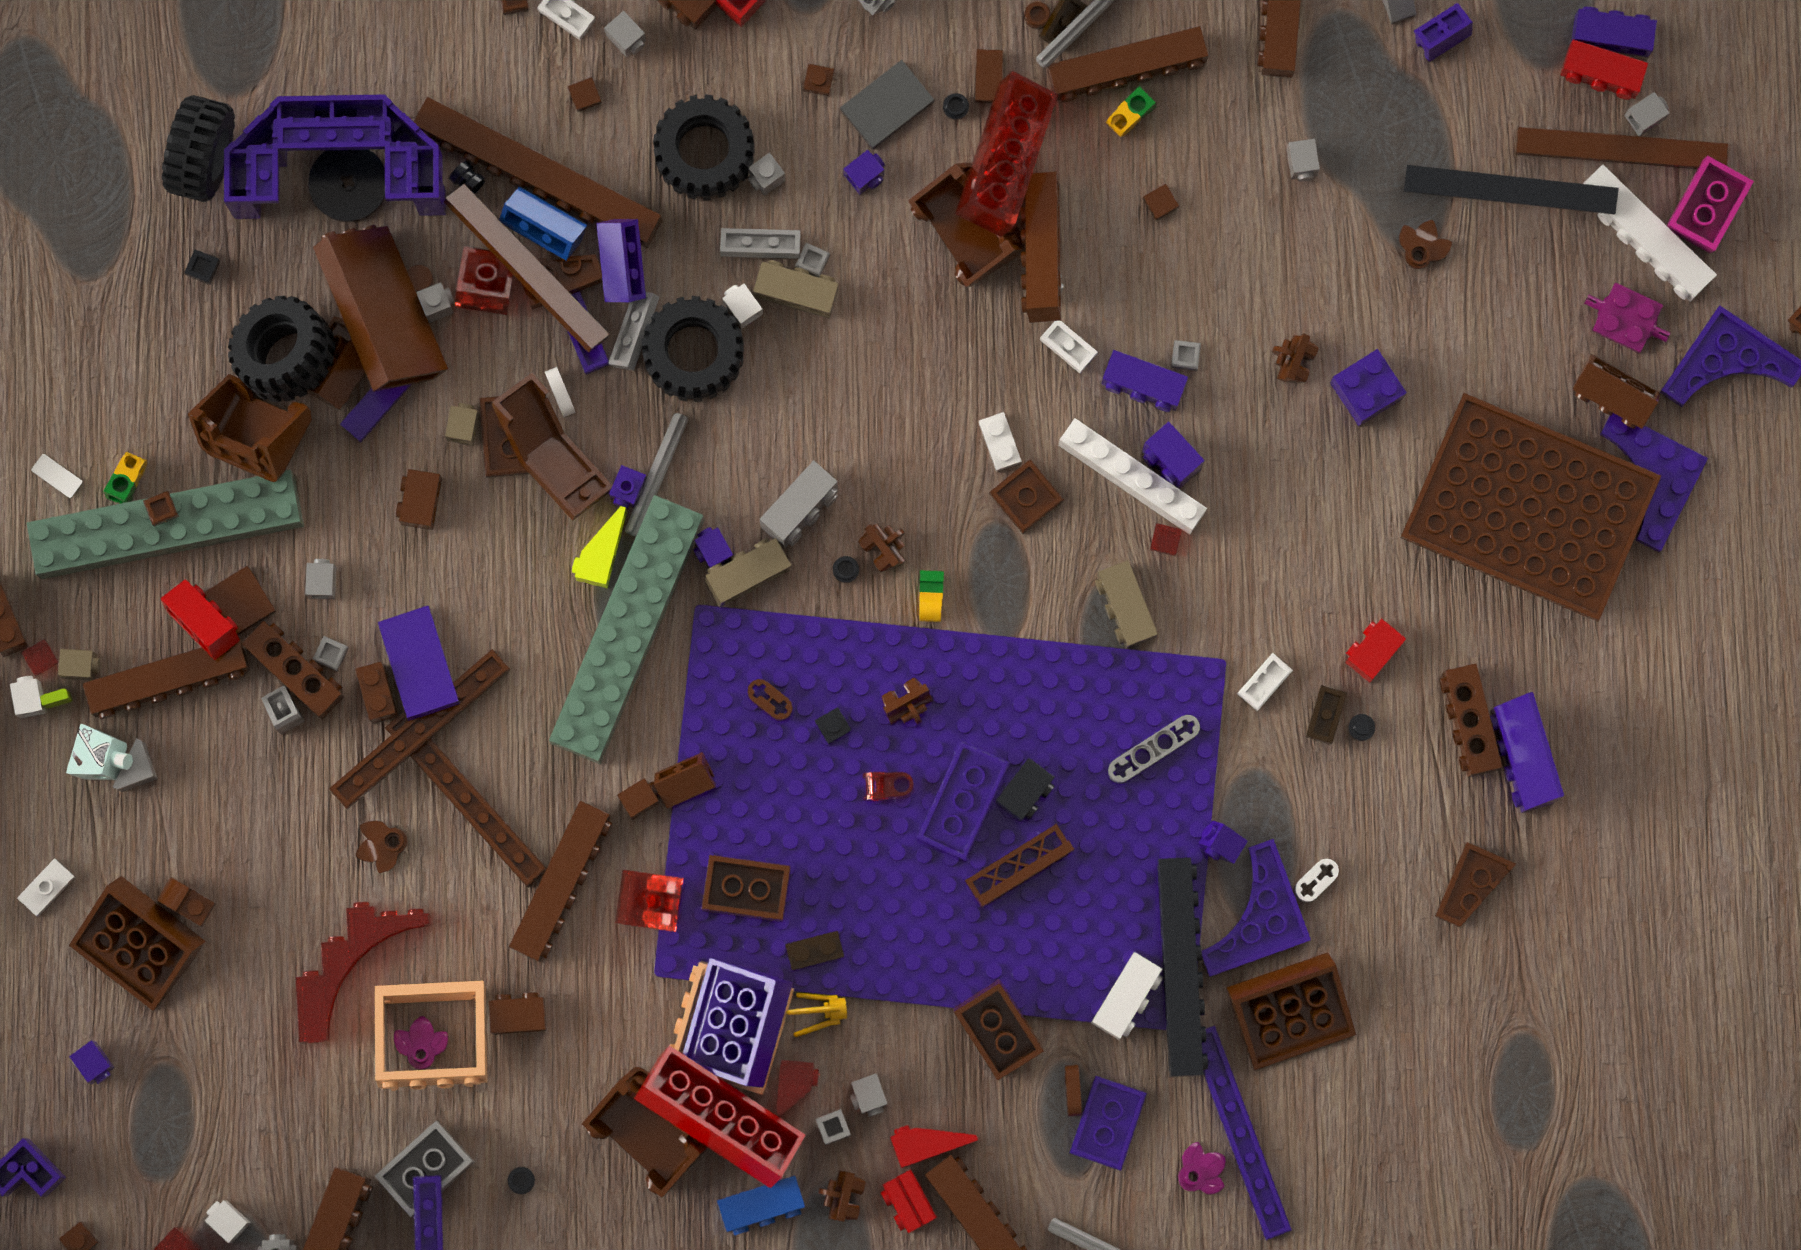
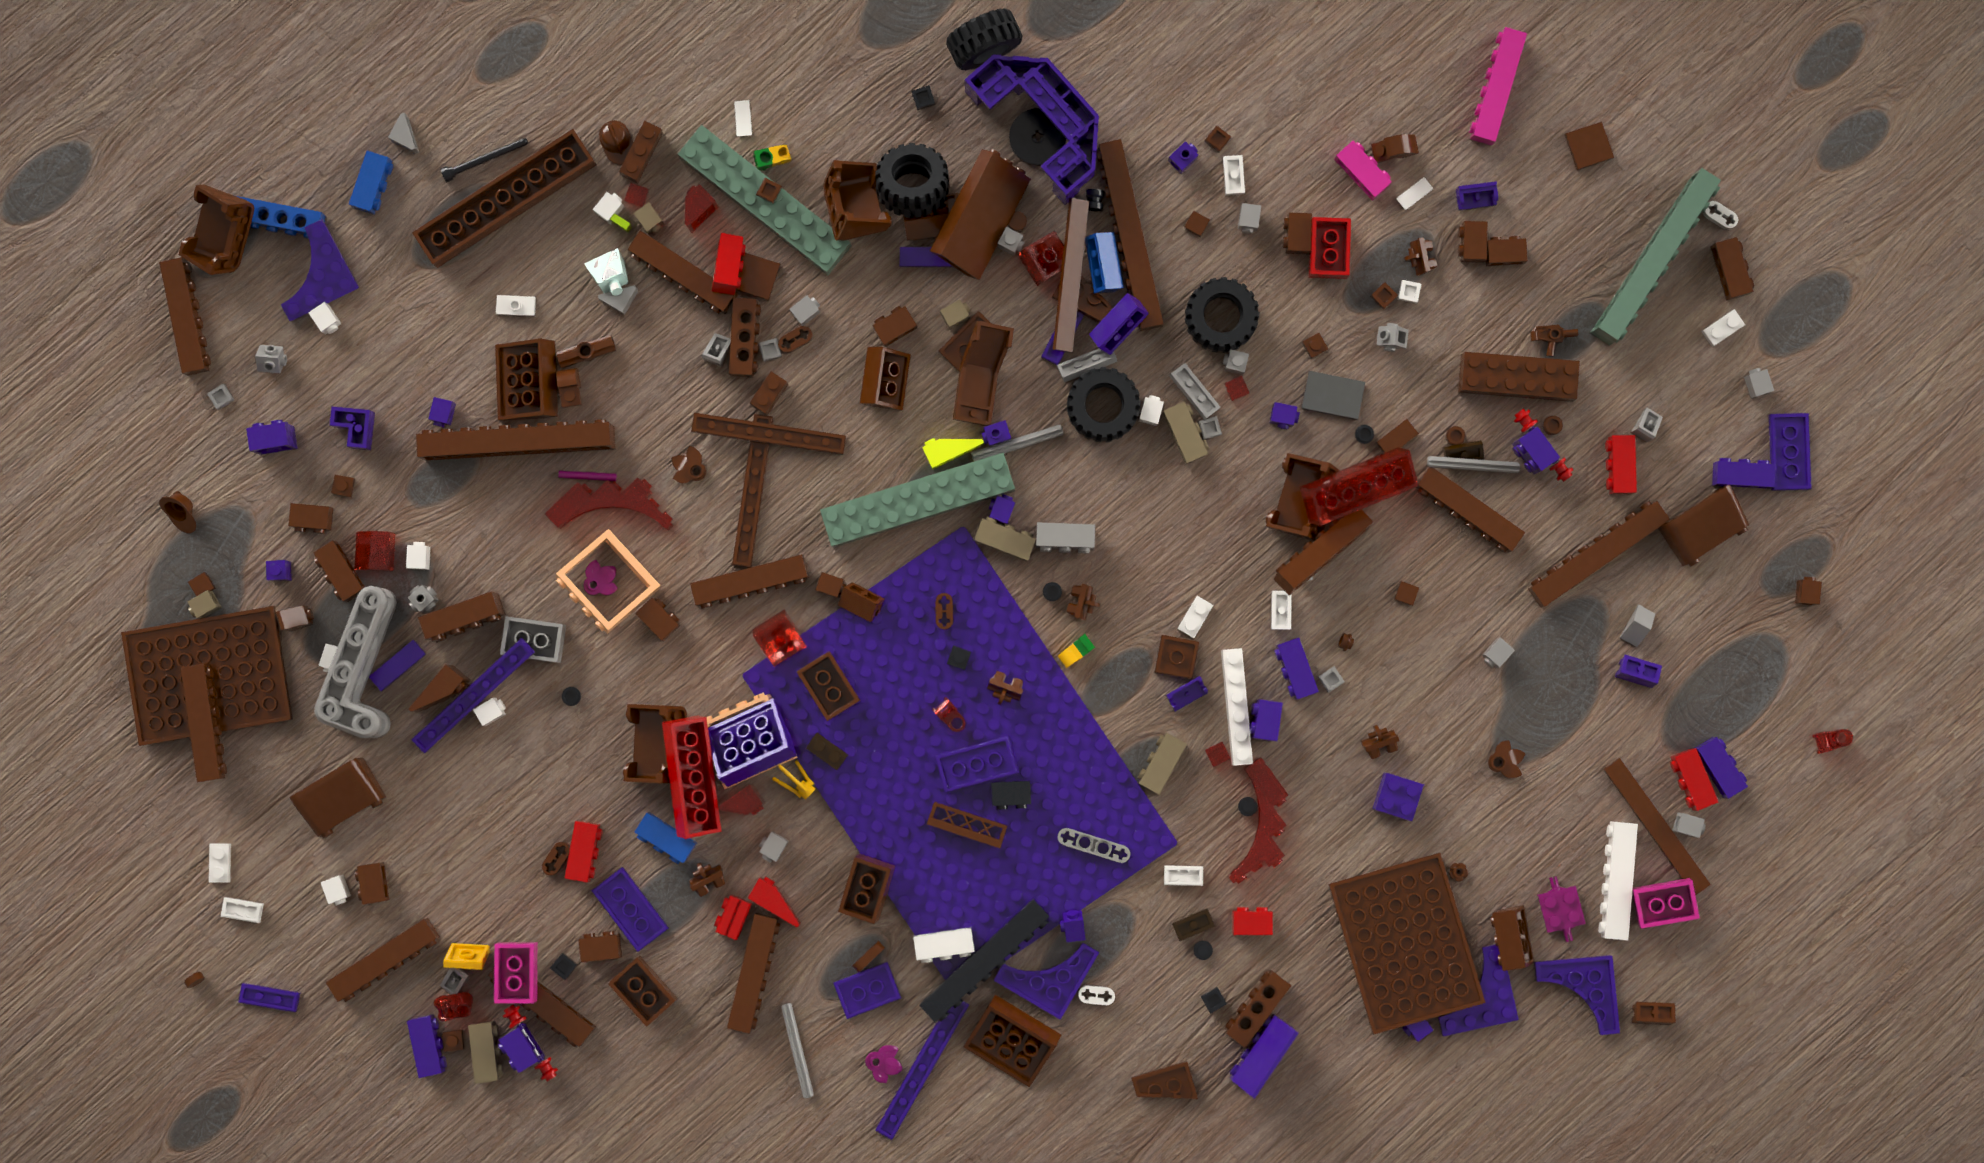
camera: 55 degrees right, 5 degrees up
dark purple tile [377,605,460,721] -> none
white beam [545,367,576,418] -> none
light grey brick [816,1109,851,1145] -> none
leg [1106,86,1156,137] -> none
black tile [1404,165,1619,215] -> none
none -> reddish brown brick [416,419,616,461]
none -> reddish brown piece [556,335,616,368]
none -> magenta bar [558,470,617,481]
none -> clear red slope [685,184,719,234]
none -> reddish brown beam [778,326,813,353]
none -> reddish brown slope [860,347,911,411]
none -> dark purple hinge [1165,676,1208,712]
none -> dark purple brick [1168,141,1198,174]
none -> black plate [1200,987,1227,1014]
none -> clear red tile [1224,376,1249,401]
none -> clear red arch [1227,757,1288,884]
none -> black plate [1238,797,1258,816]
none -> reddish brown plate [1338,633,1354,651]
none -> dark purple brick [1402,1020,1434,1042]
none -> reddish brown plate [1449,863,1468,882]

